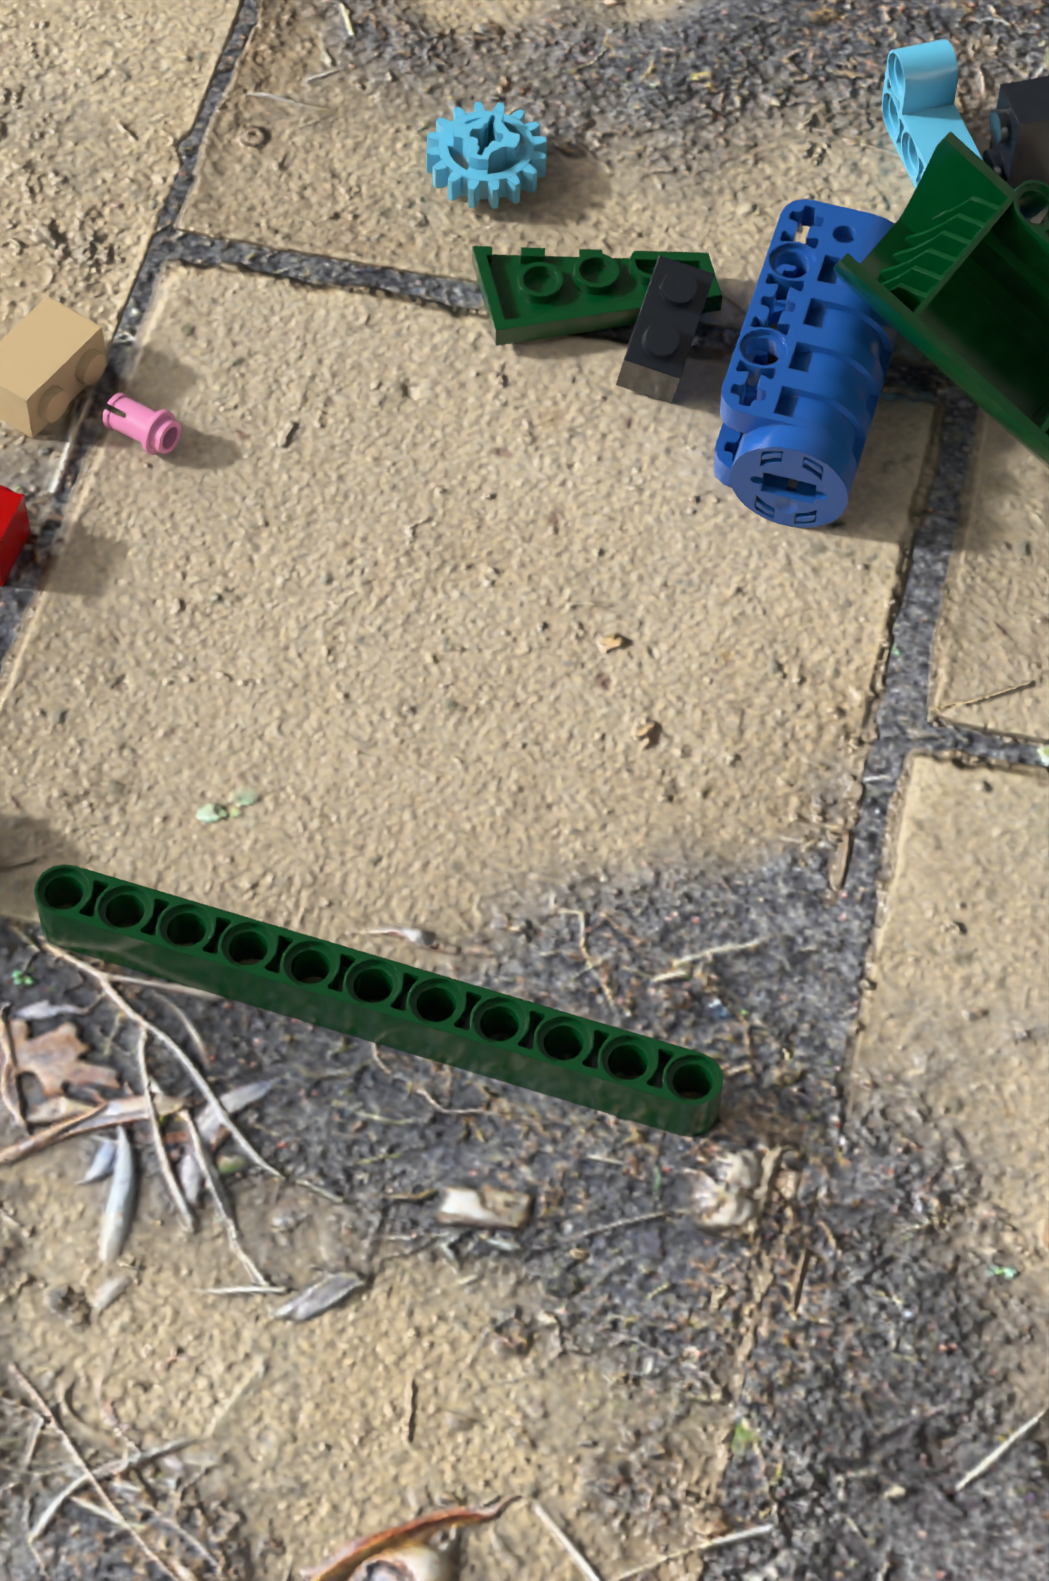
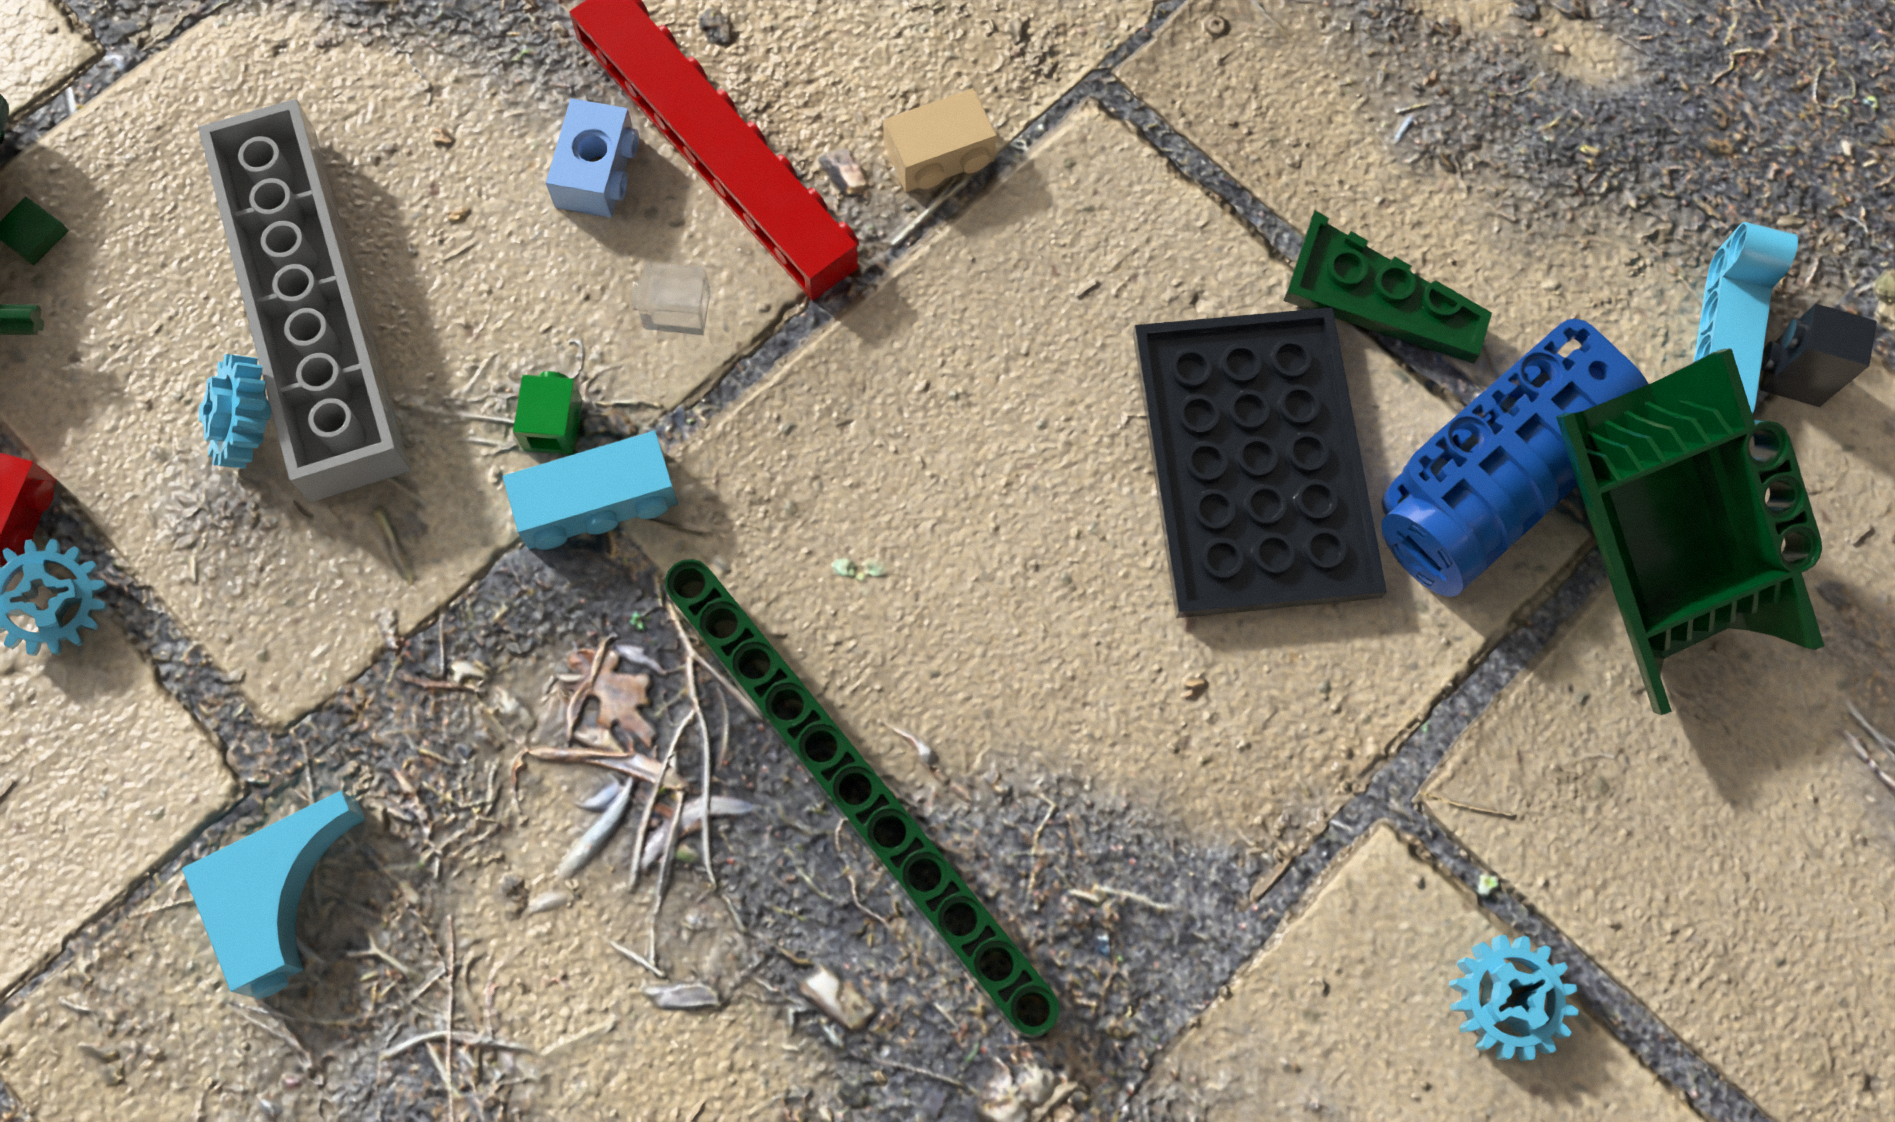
camera: 30 degrees right, 15 degrees up
bright pink pin [102,393,181,455] -> none
medium azure gear [426,101,547,209] -> none
black brick [616,255,715,403] -> none
none -> black plate [1133,307,1387,618]

